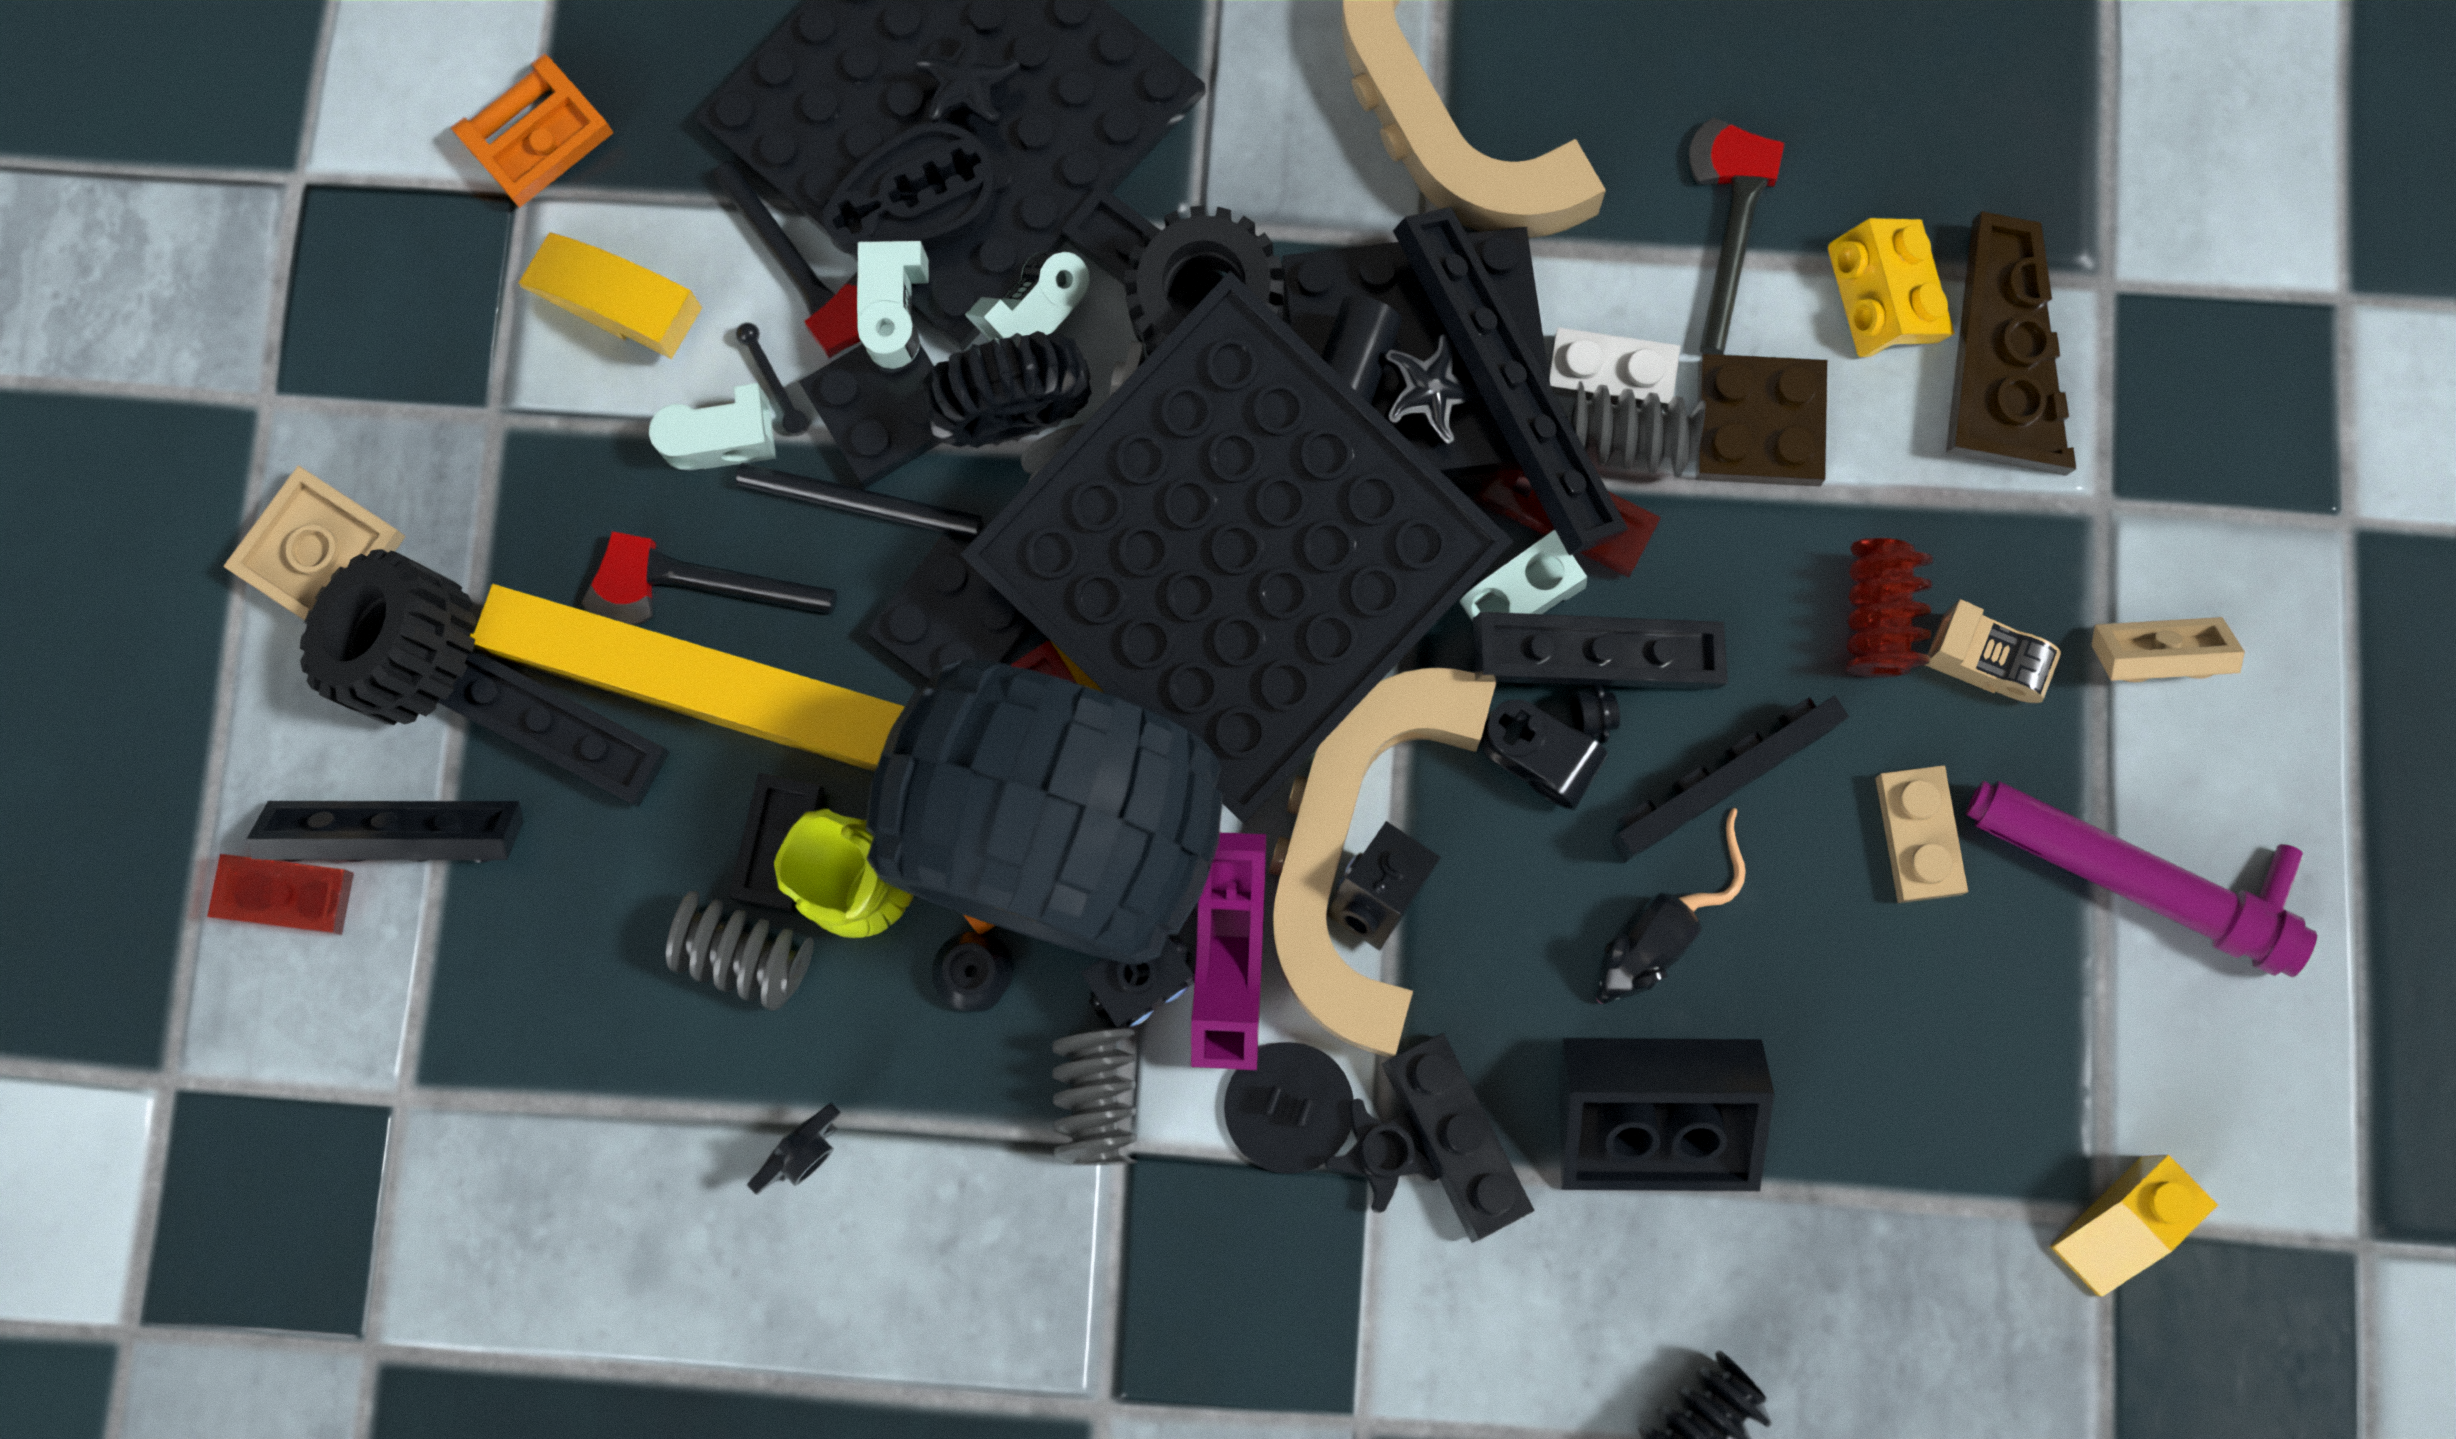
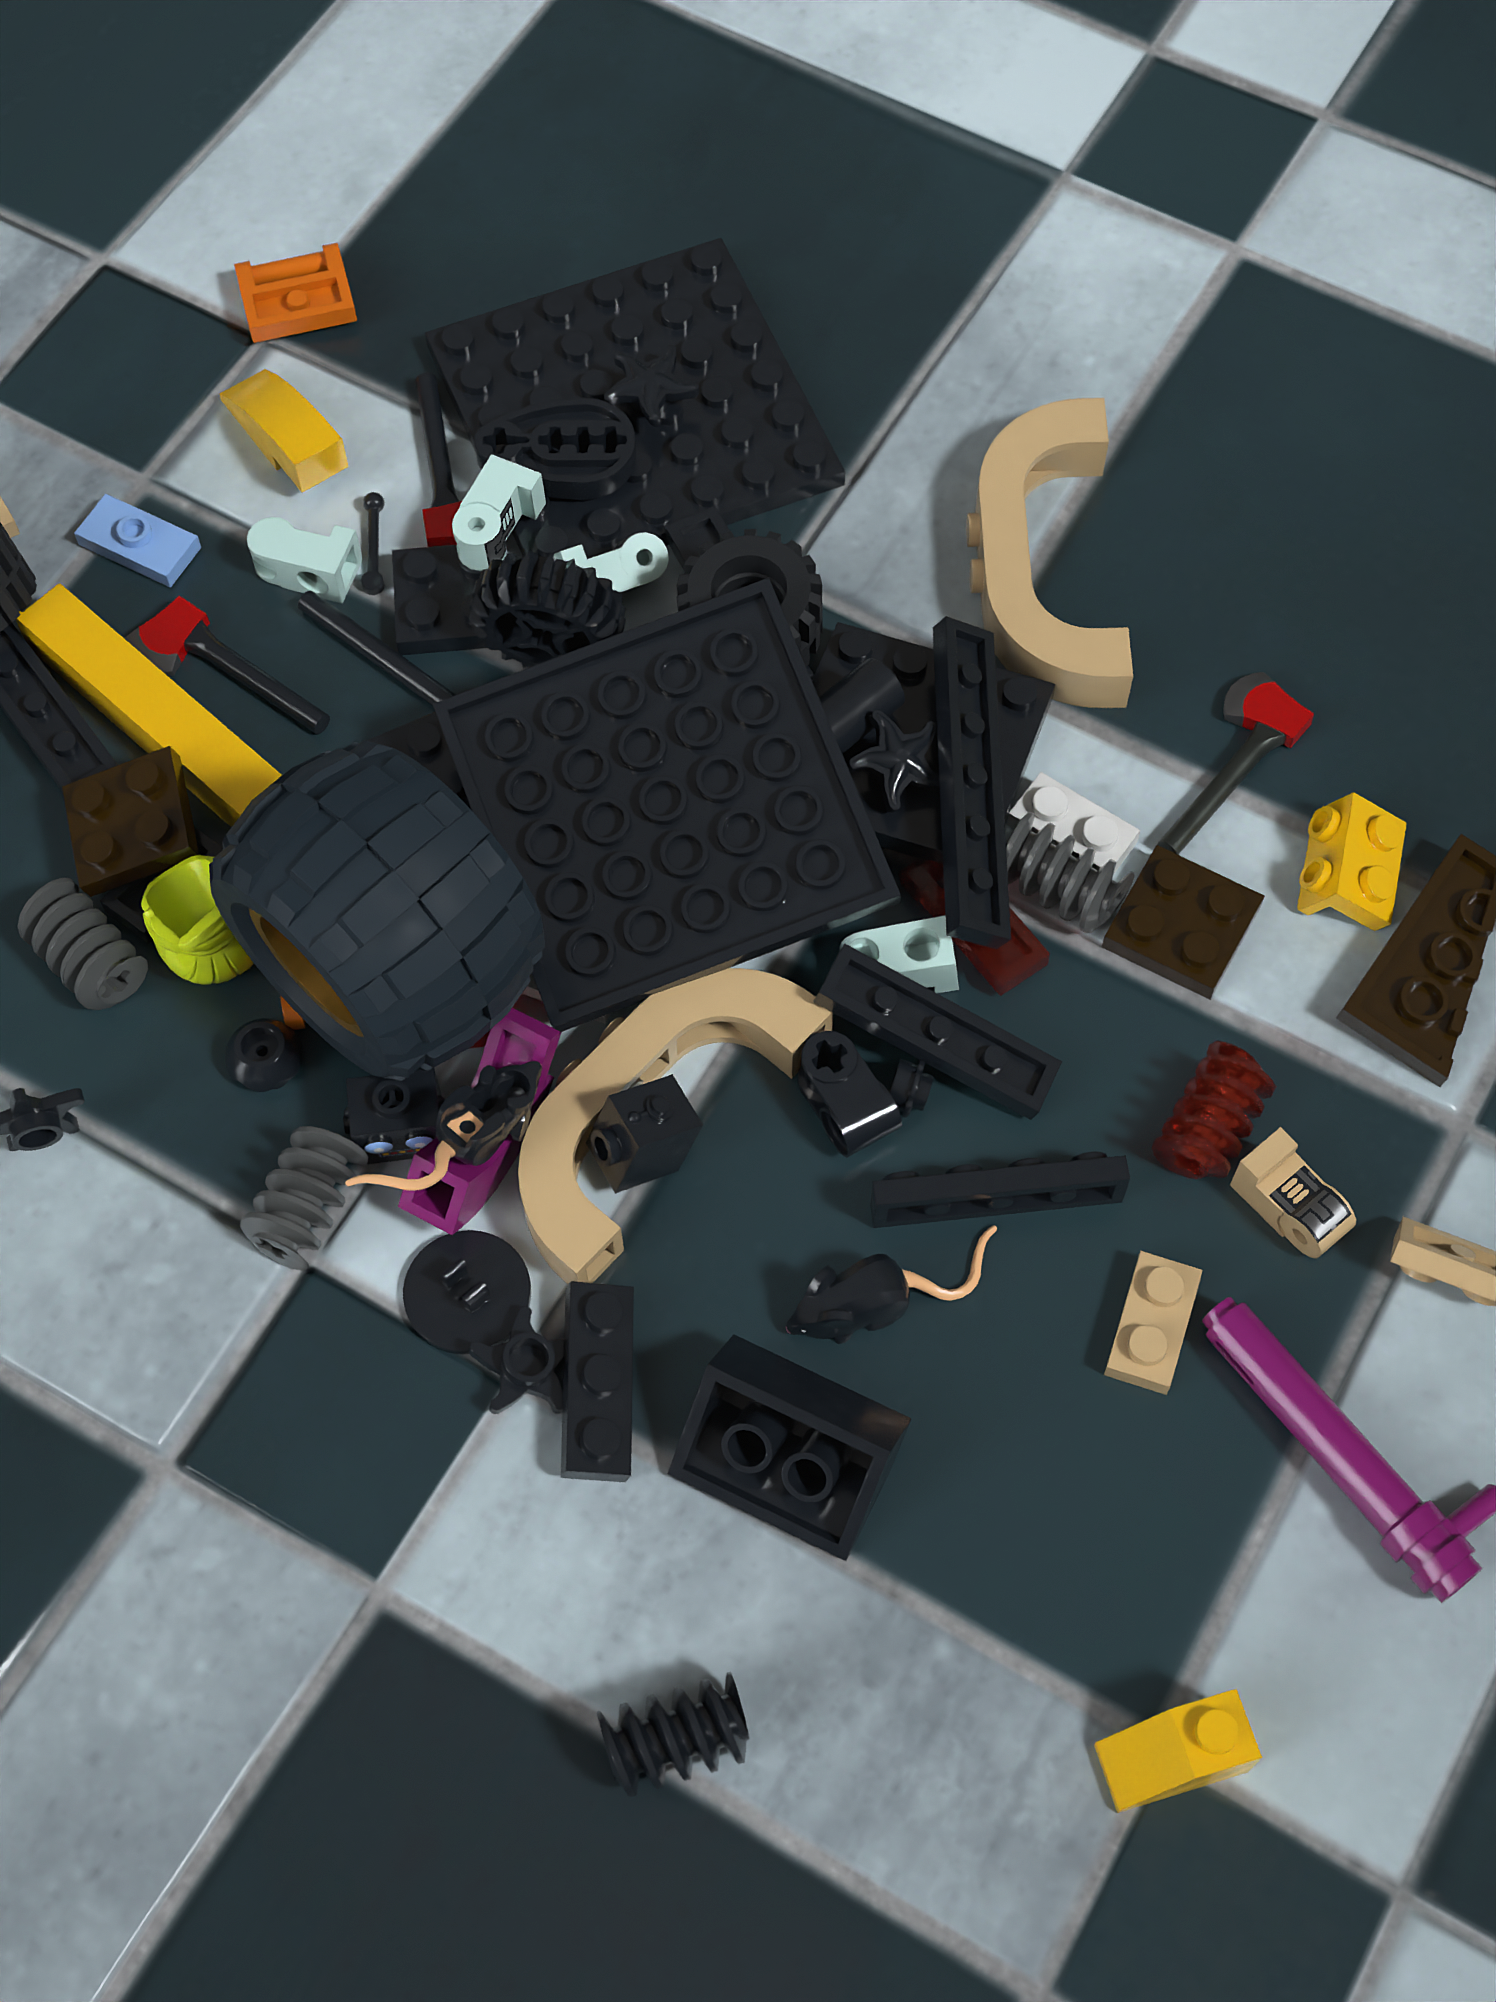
camera: 20 degrees right, 15 degrees down
none -> dark brown plate [62,746,199,897]
none -> light blue plate [74,493,201,588]
none -> black animal [345,1061,542,1191]

